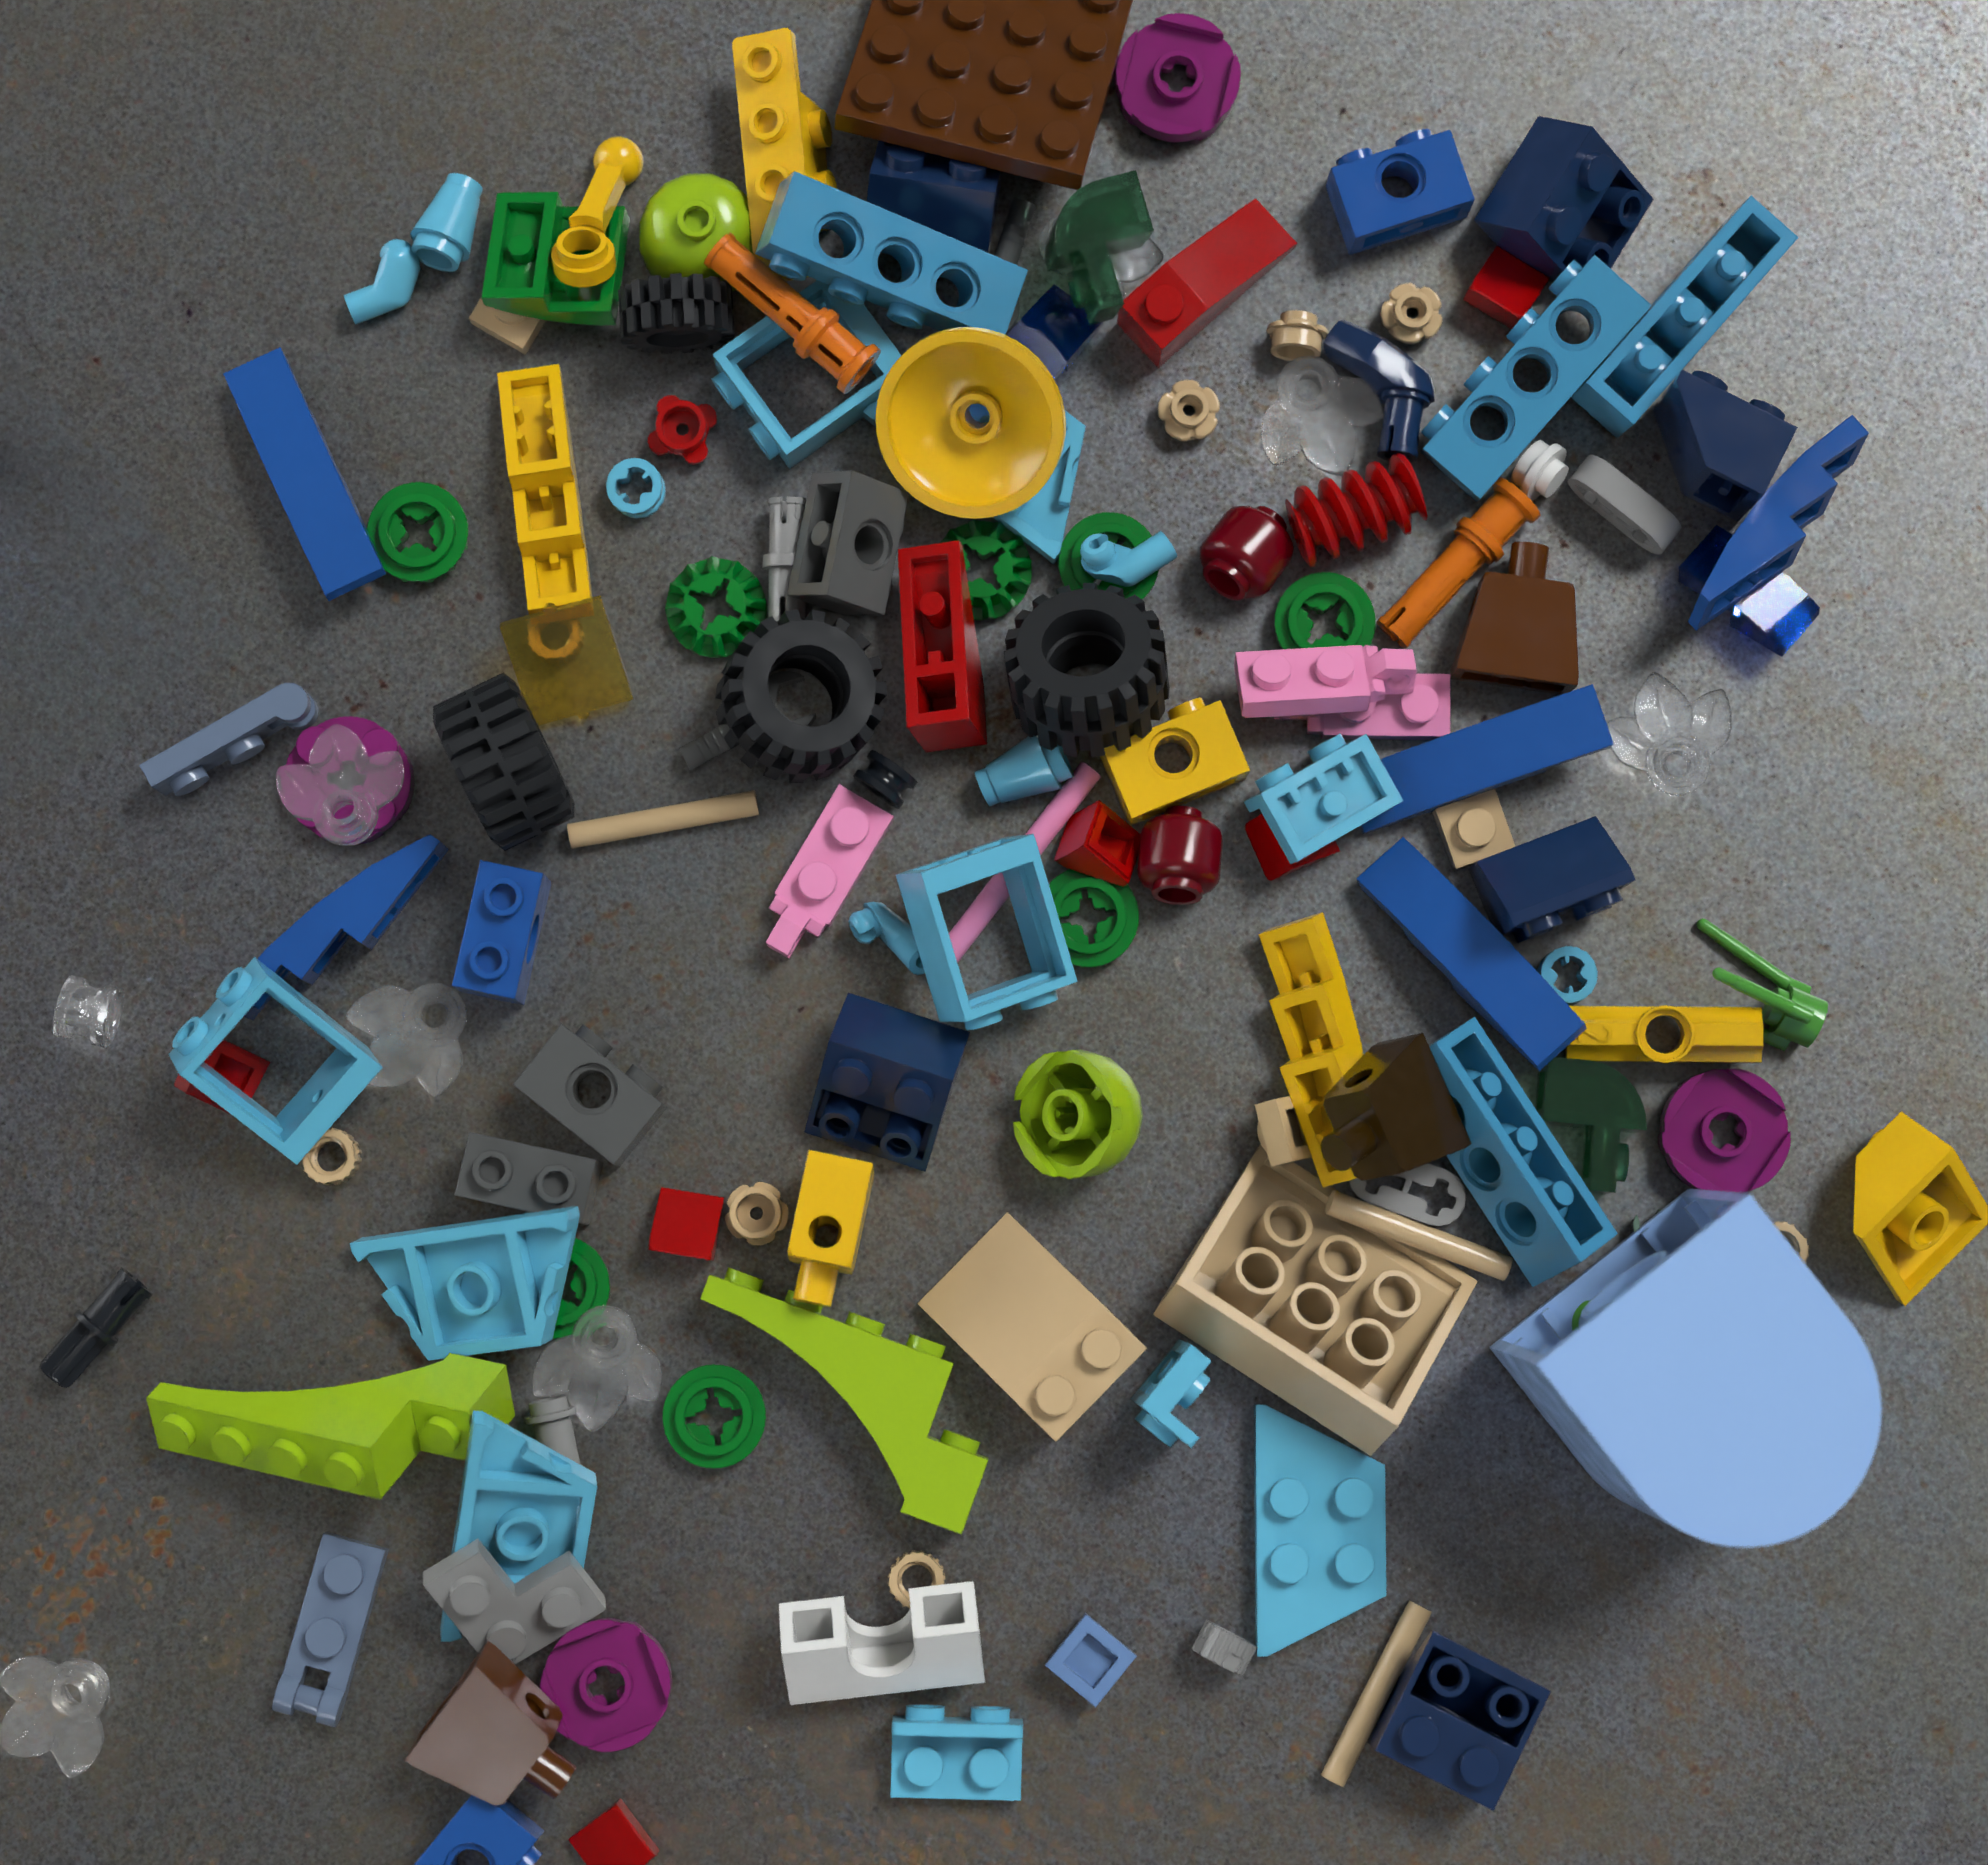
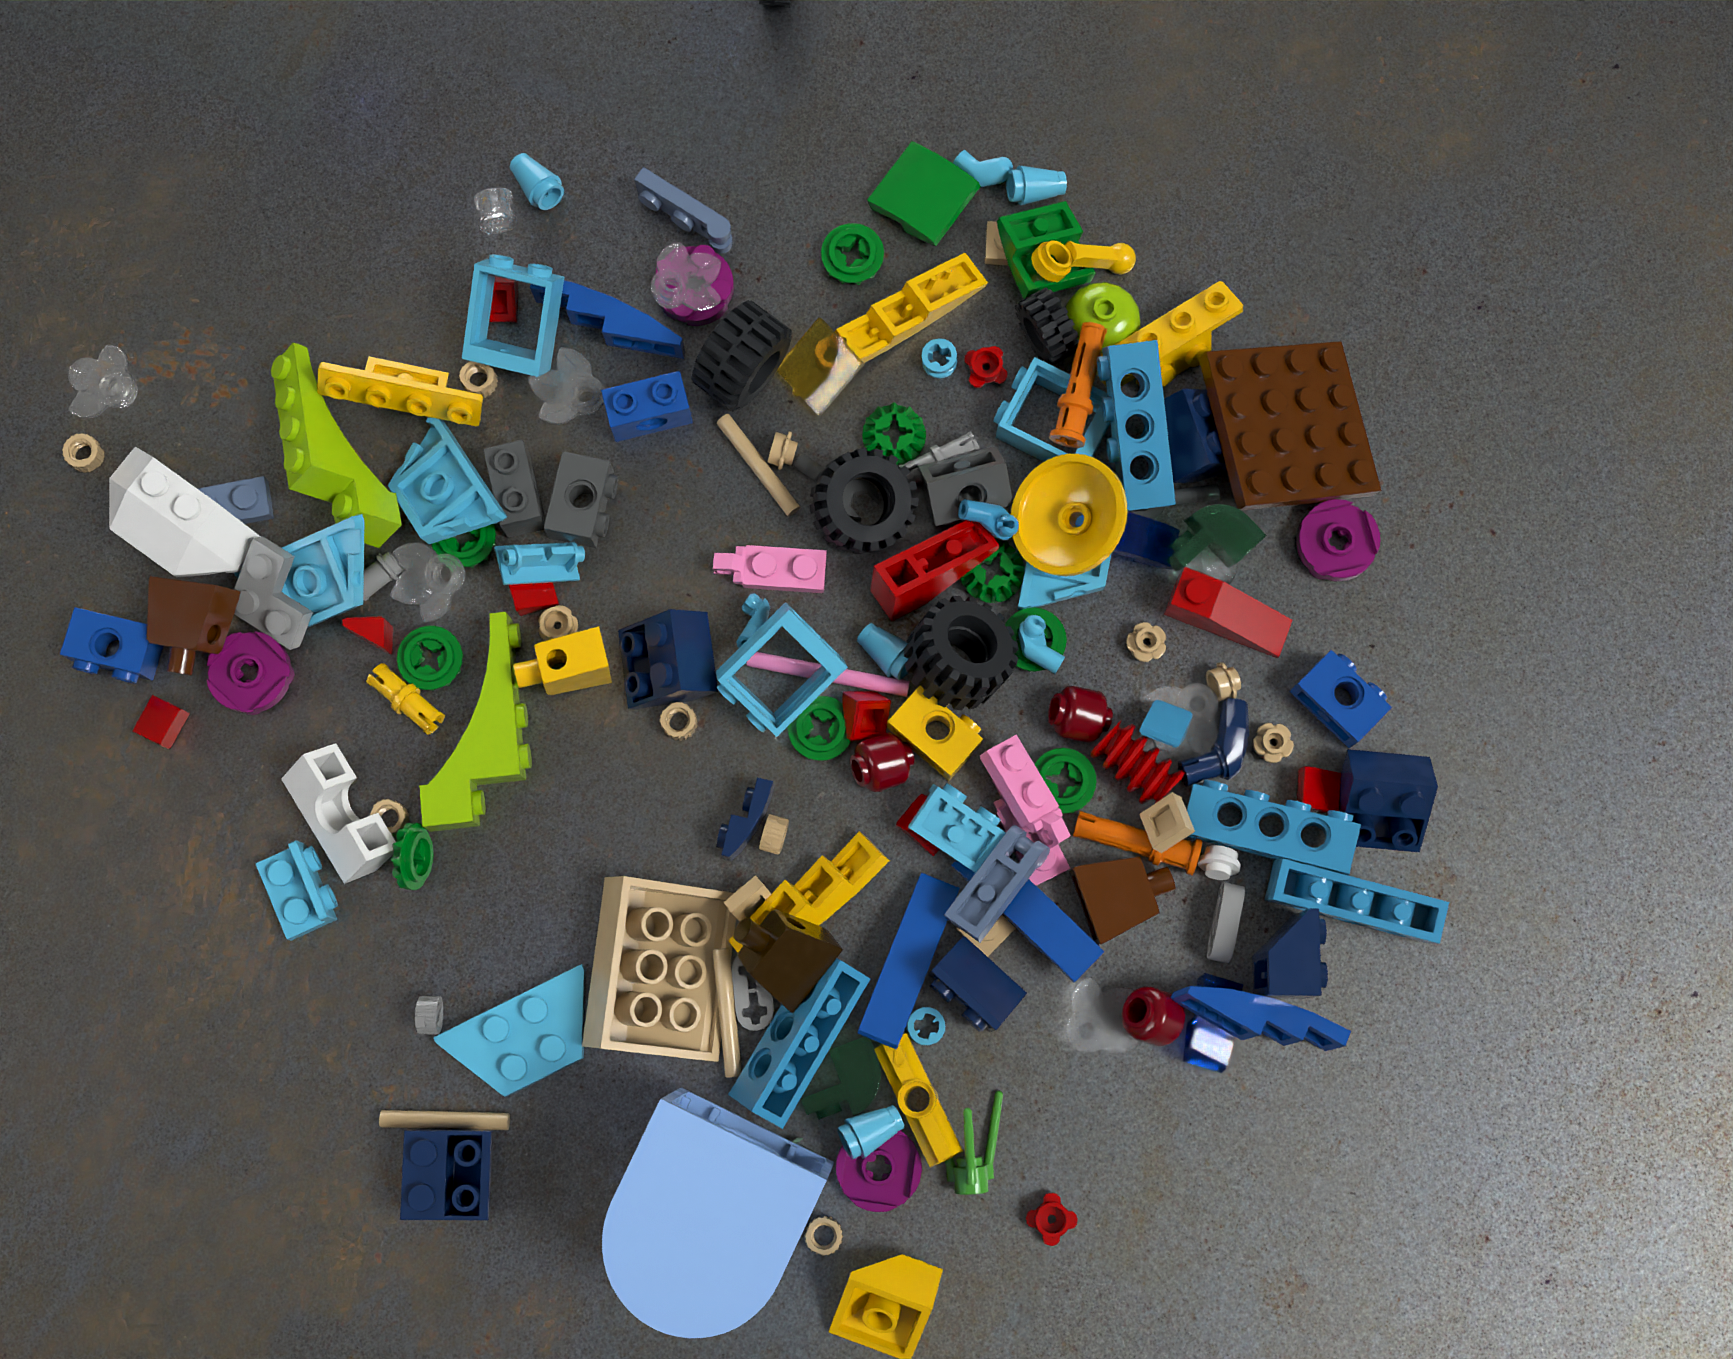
camera: 65 degrees right, 5 degrees down
black axle [40,1267,153,1388] -> none
blue slope [223,347,386,601] -> none
black bush [853,750,917,809] -> none
tan slope [917,1212,1147,1442] -> none
lime cylinder [1013,1050,1143,1179] -> none
medium blue plate [1045,1612,1137,1707] -> none
medium azure bracket [1130,1339,1212,1448] -> none
none -> tan axle [62,433,105,473]
none -> white wedge [109,447,261,577]
none -> yellow bracket [317,356,483,426]
none -> red slope [342,616,393,655]
none -> yellow pin [366,663,445,735]
none -> green gear [390,823,434,890]
none -> medium azure hinge [495,542,585,585]
none -> medium azure cone [509,153,564,210]
none -> tan axle [660,702,698,741]
none -> dark blue slope [716,777,775,861]
none -> tan axle [759,814,789,855]
none -> tan plate [767,431,798,470]
none -> medium azure cone [837,1105,904,1160]
none -> green slope [867,141,981,247]
none -> sand blue plate [944,825,1050,943]
none -> dark azure arm [958,499,1019,540]
none -> red plate [1026,1193,1078,1246]
none -> dark red head [1121,986,1185,1046]
none -> dark azure slope [1139,700,1193,748]
none -> tan plate [1139,792,1195,853]

